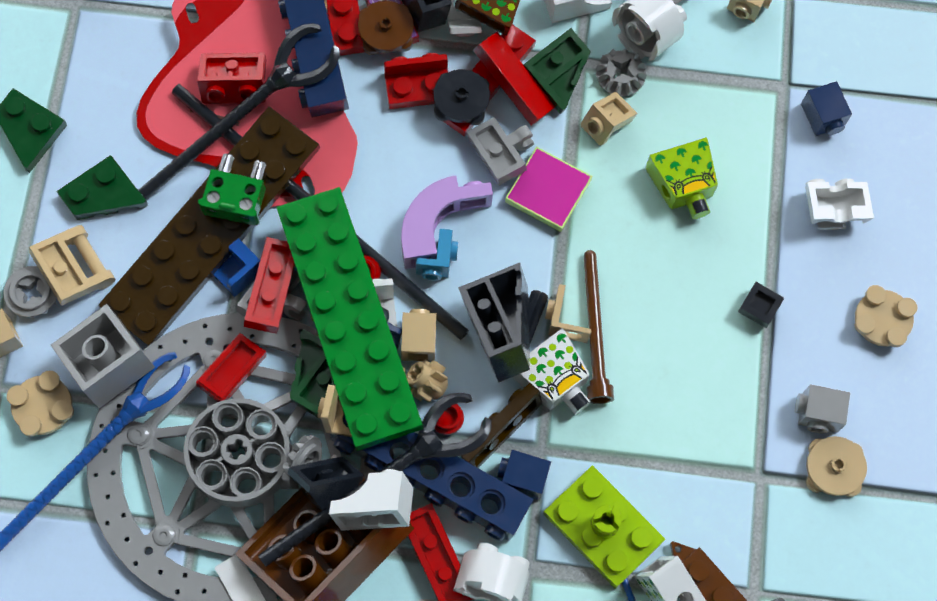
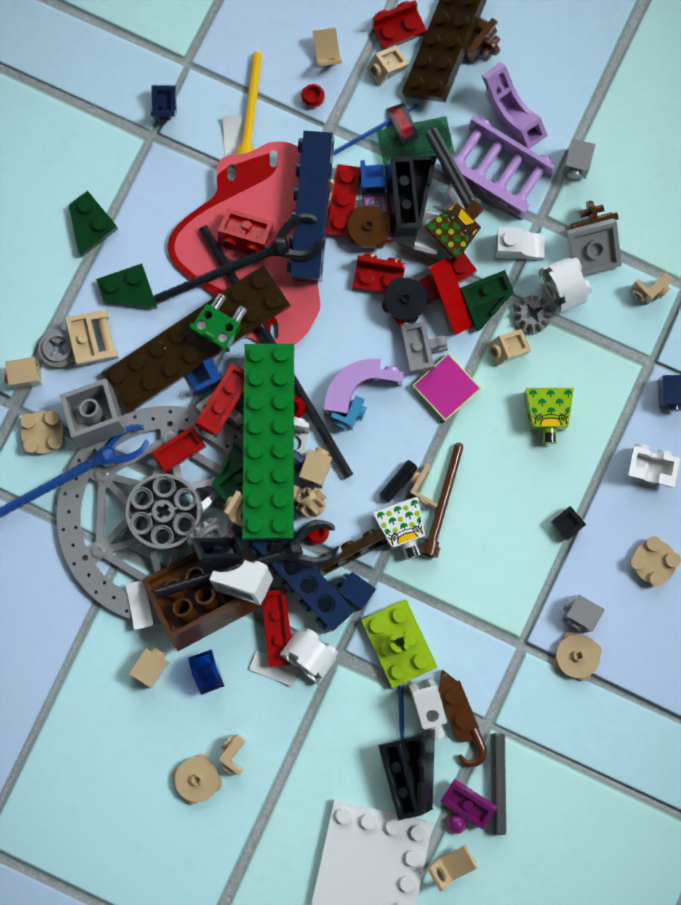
camera: 25 degrees right, 10 degrees up
black wedge [458,263,530,383] -> none

